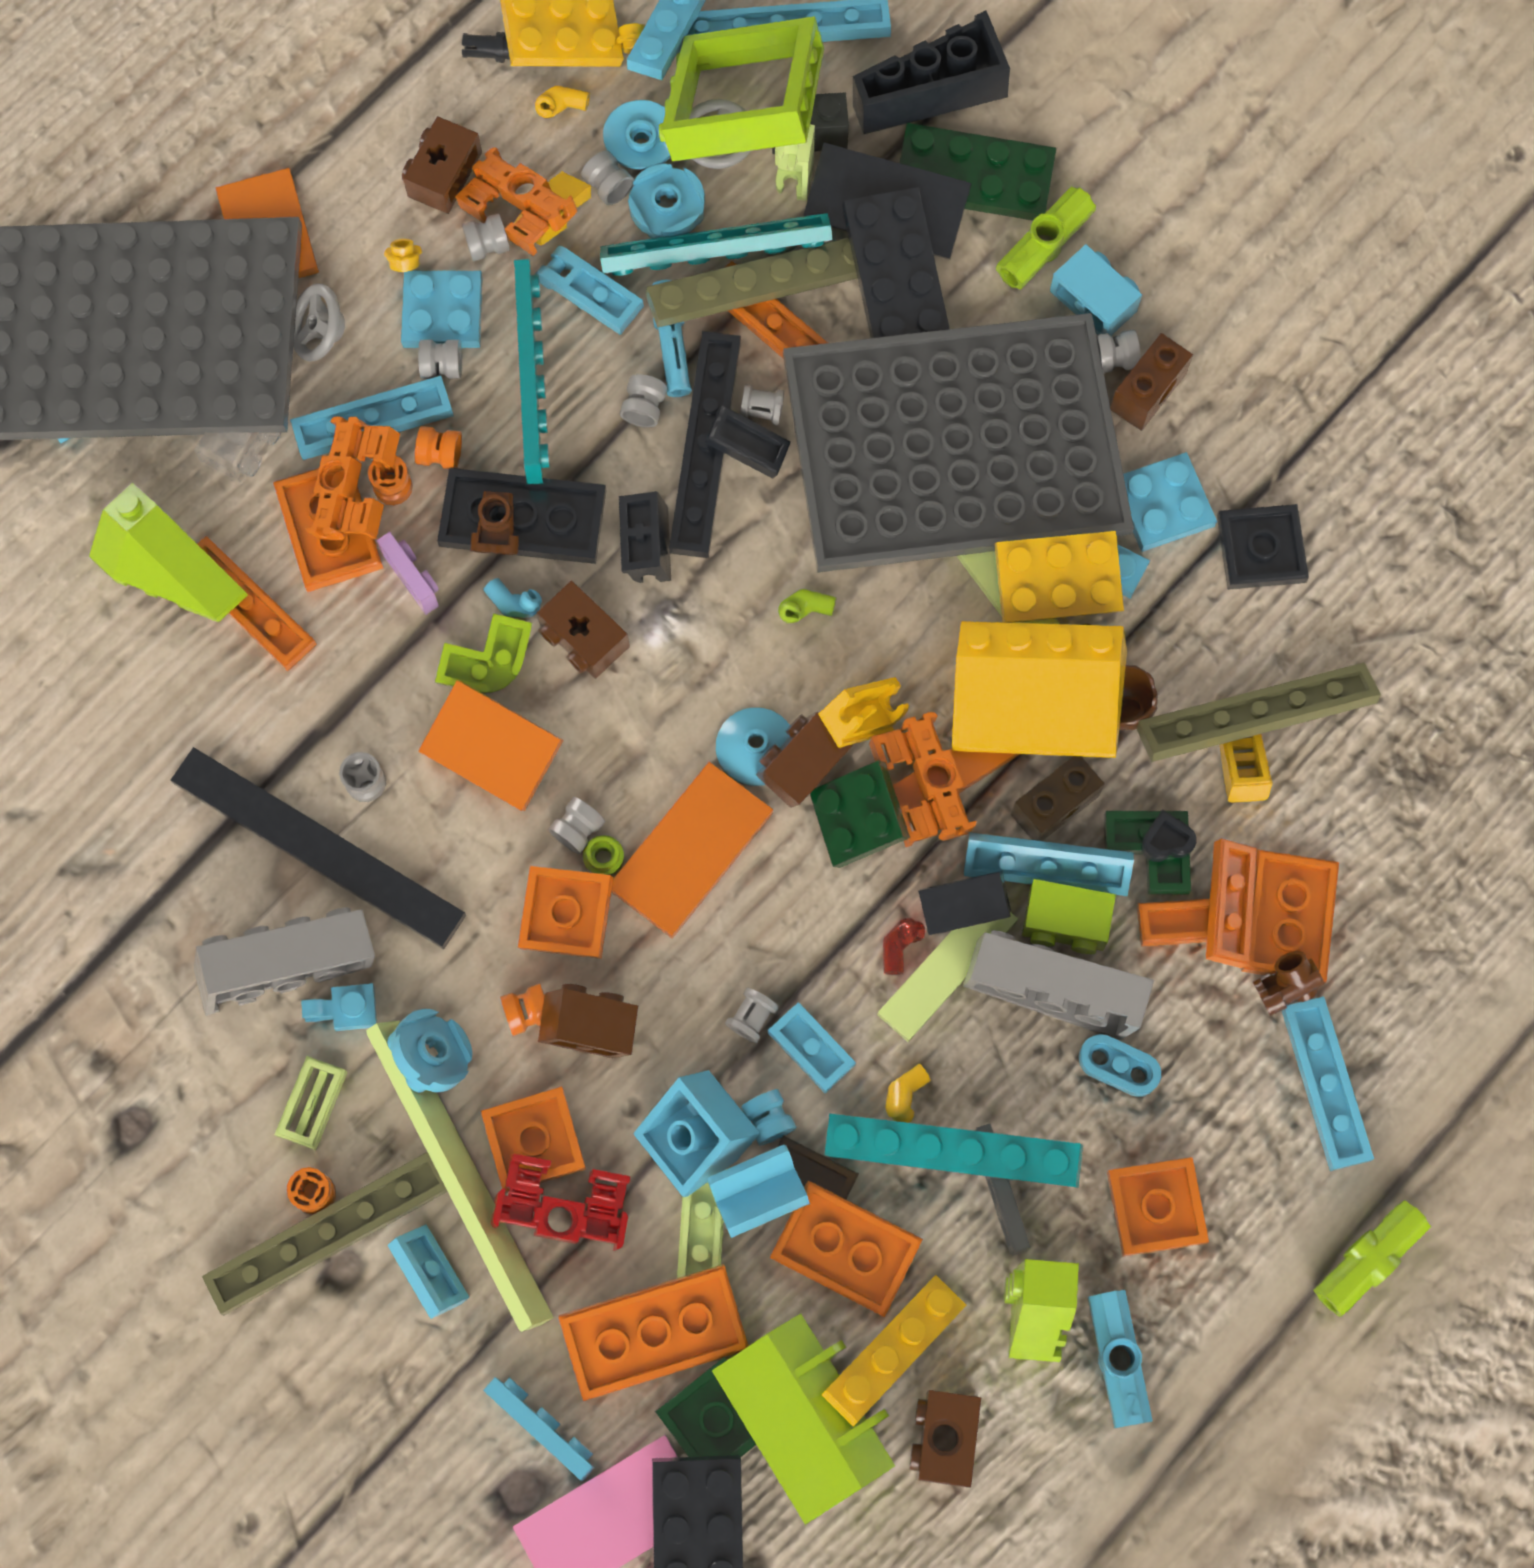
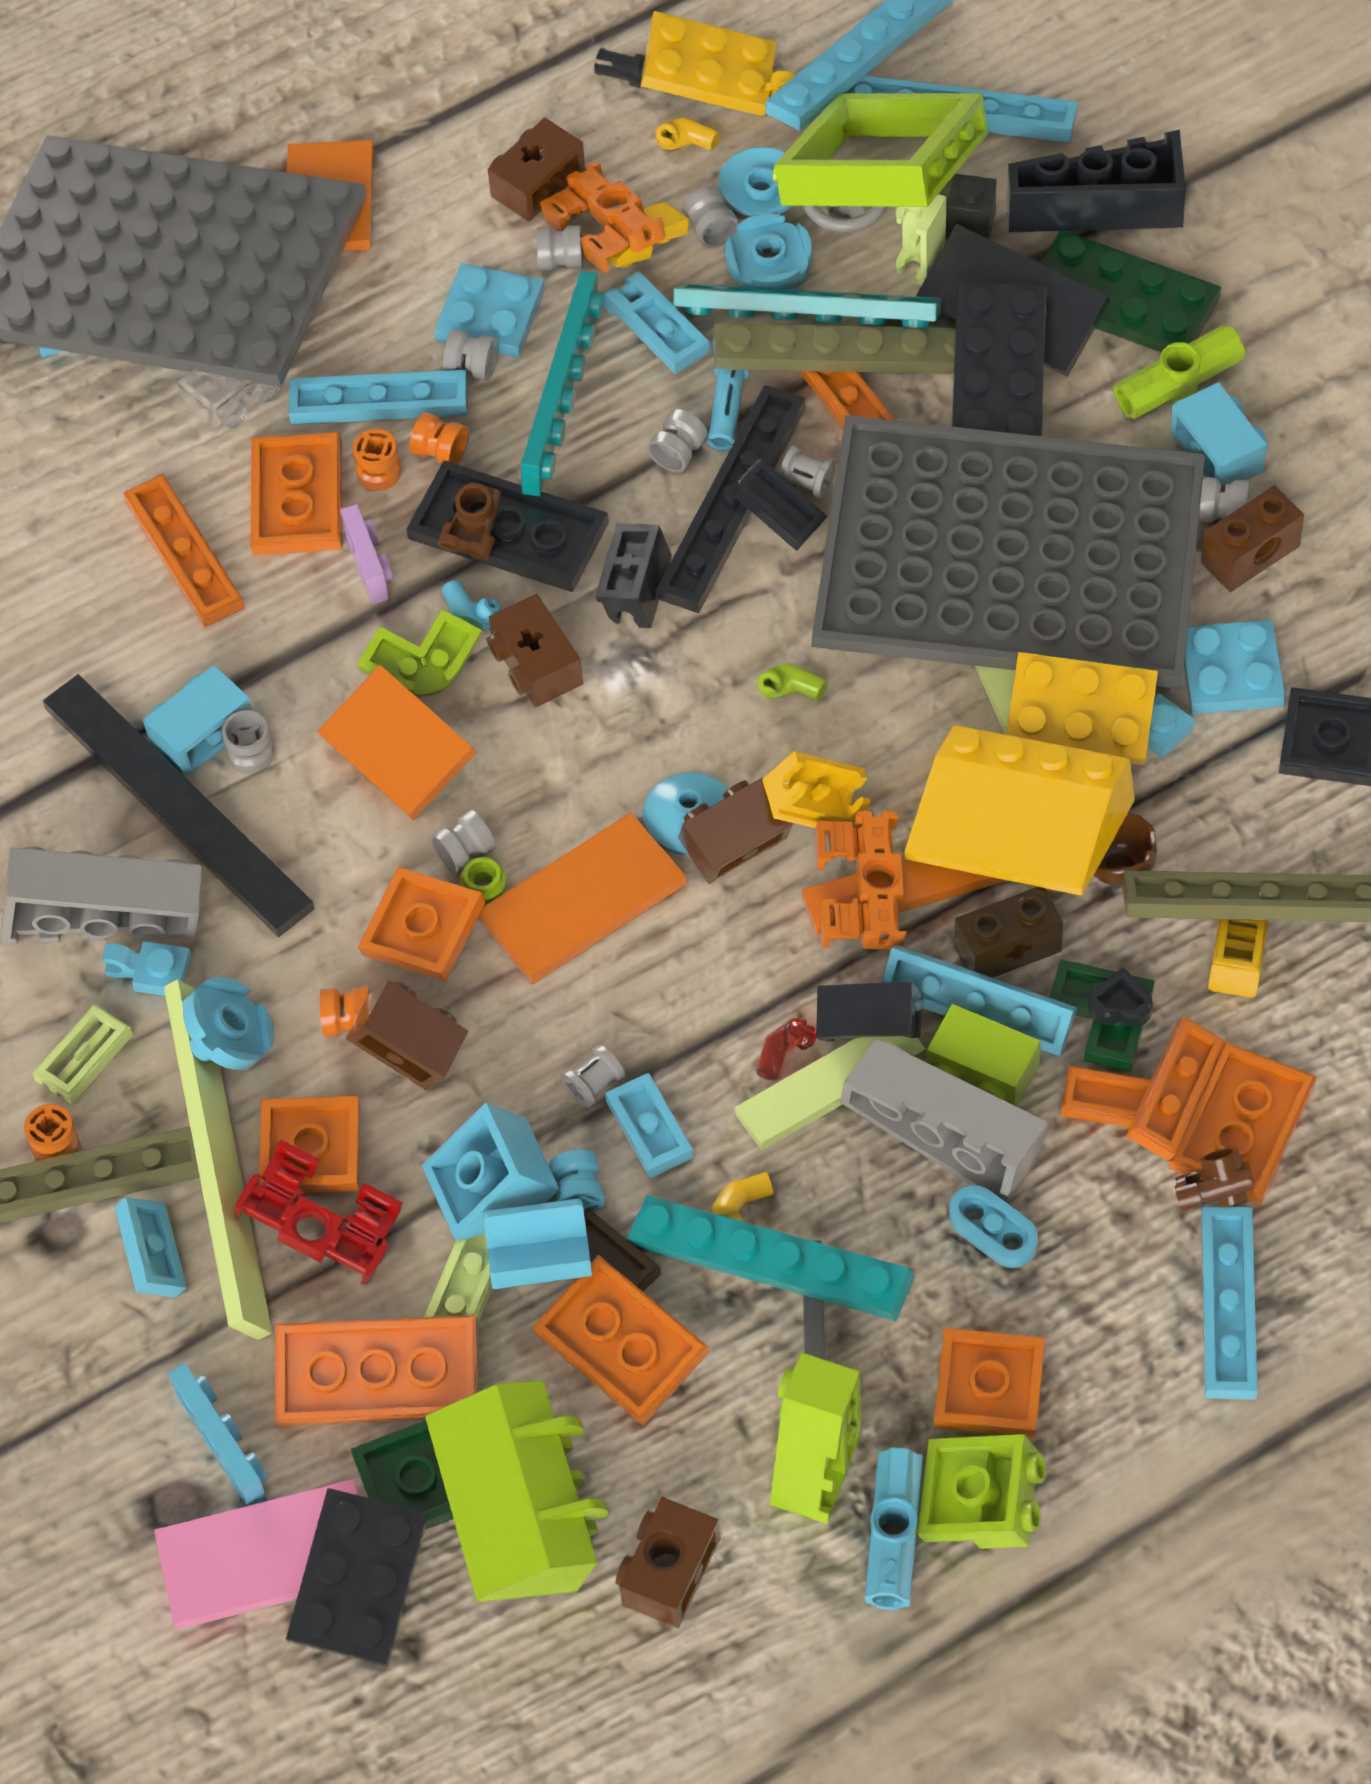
camera: 20 degrees right, 15 degrees down
lime wedge [89,483,248,623] -> none
light grey piece [294,284,345,361] -> none
orange piece [305,416,400,540] -> none
yellow plate [384,239,422,272] -> none
dark green plate [810,760,910,868] -> none
yellow plate [822,1275,967,1427] -> none
lime piece [1313,1200,1431,1317] -> none
none -> medium azure brick [143,665,252,778]
none -> lime plate [917,1434,1046,1549]

